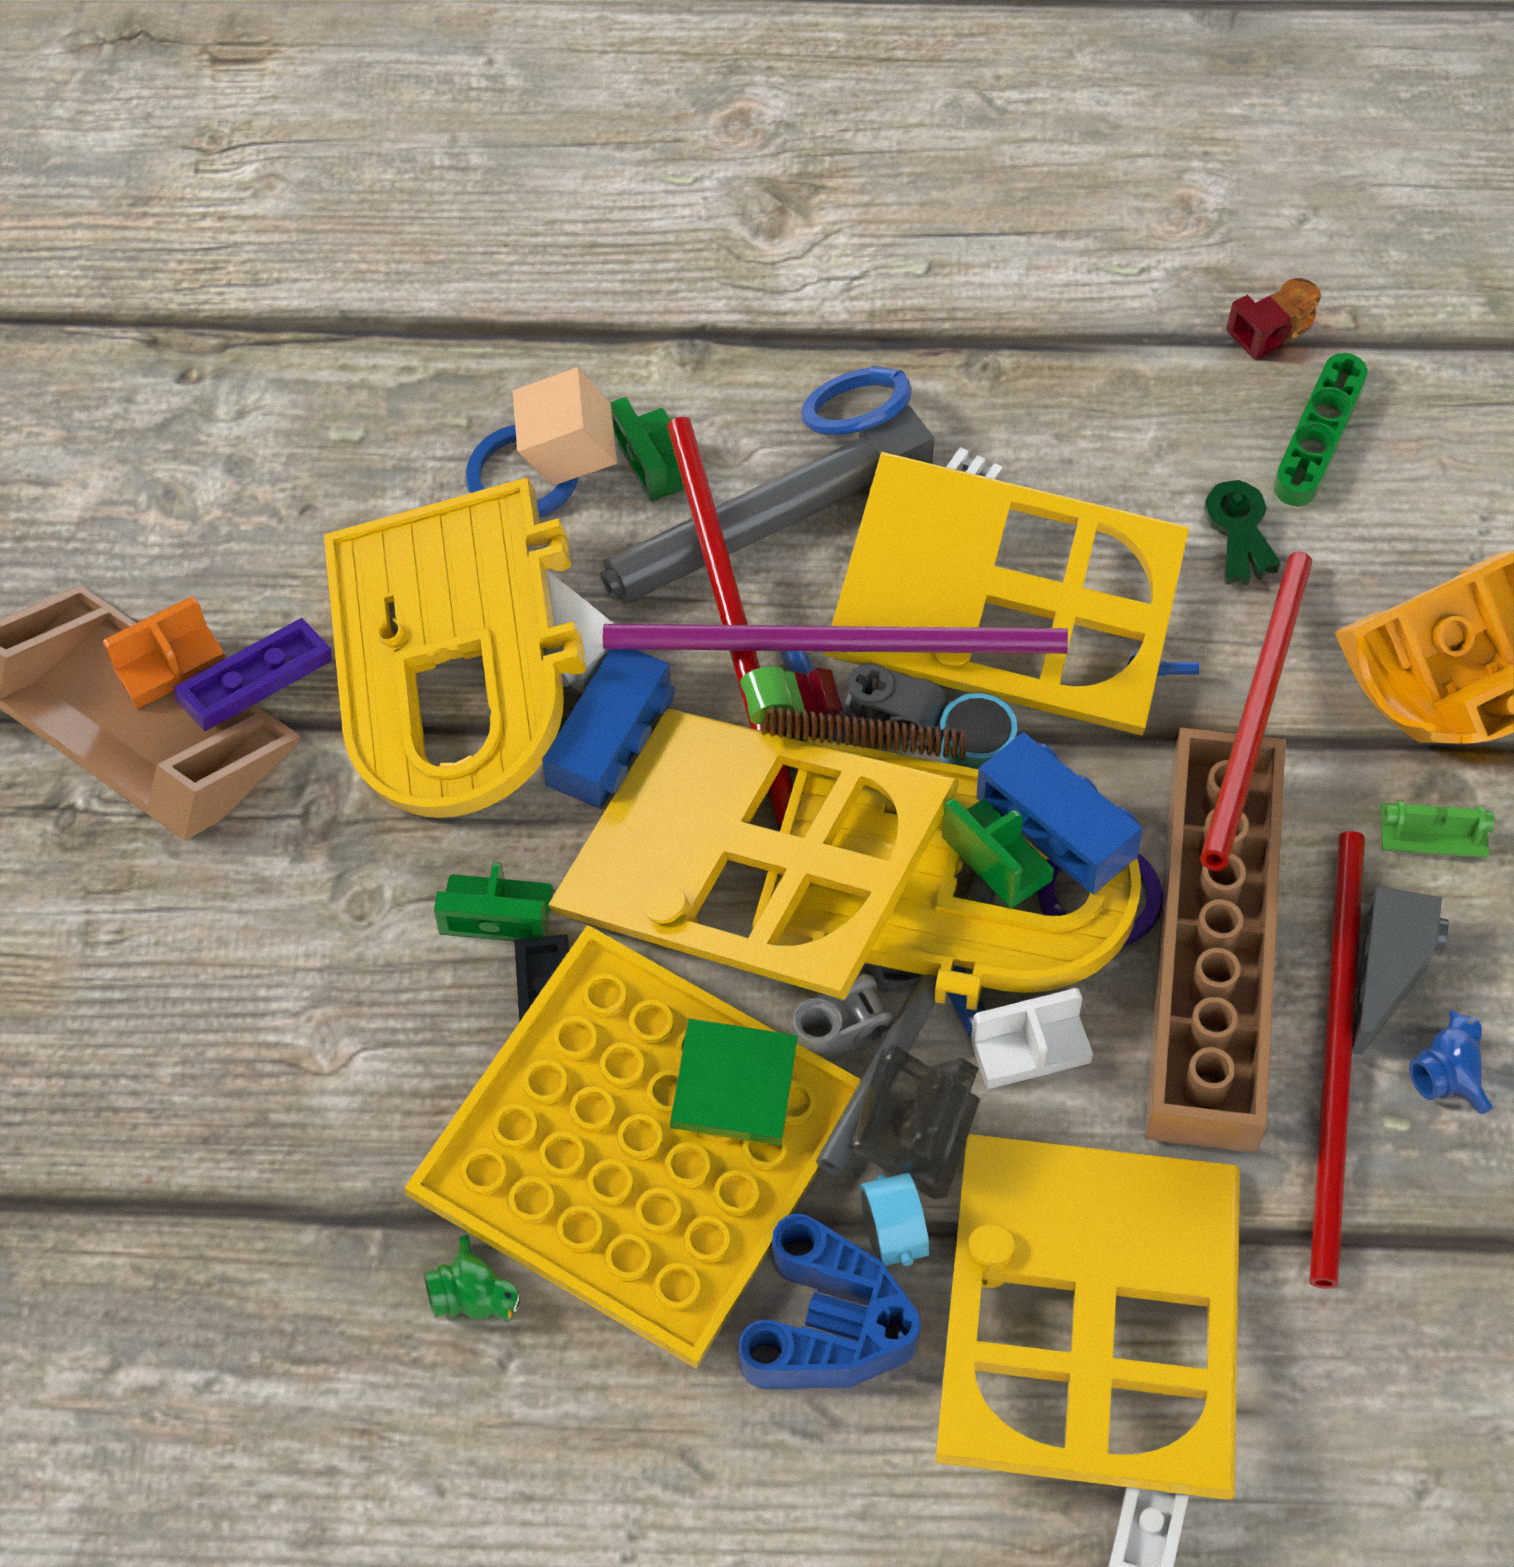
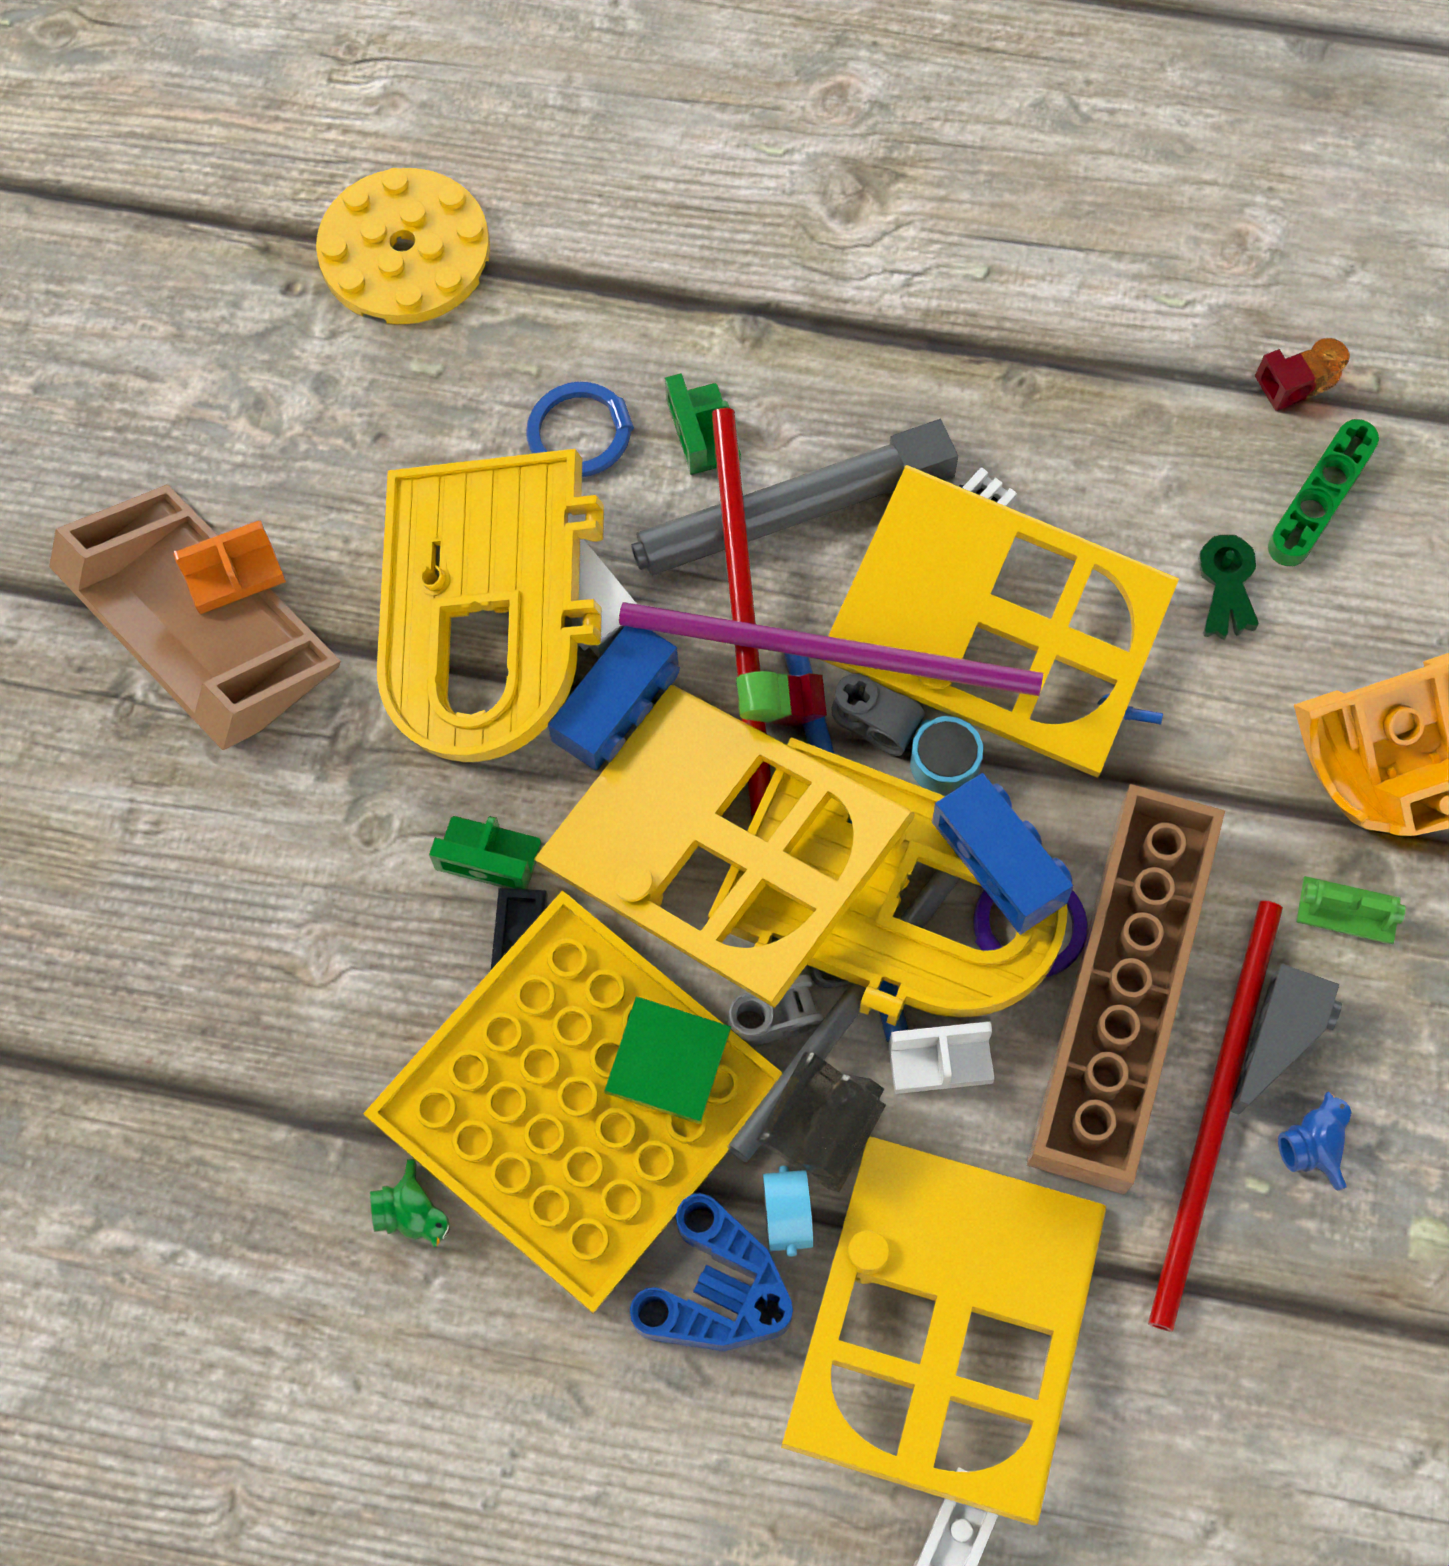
camera: 10 degrees right, 10 degrees up
dark purple plate [174,618,332,732] -> none
light nougat head [512,367,617,486] -> none
reddish brown piece [761,706,966,760] -> none
blue piece [801,366,912,435] -> none
green panel [942,798,1054,909] -> none
piece [1200,551,1313,871] -> none
none -> yellow plate [316,168,490,324]

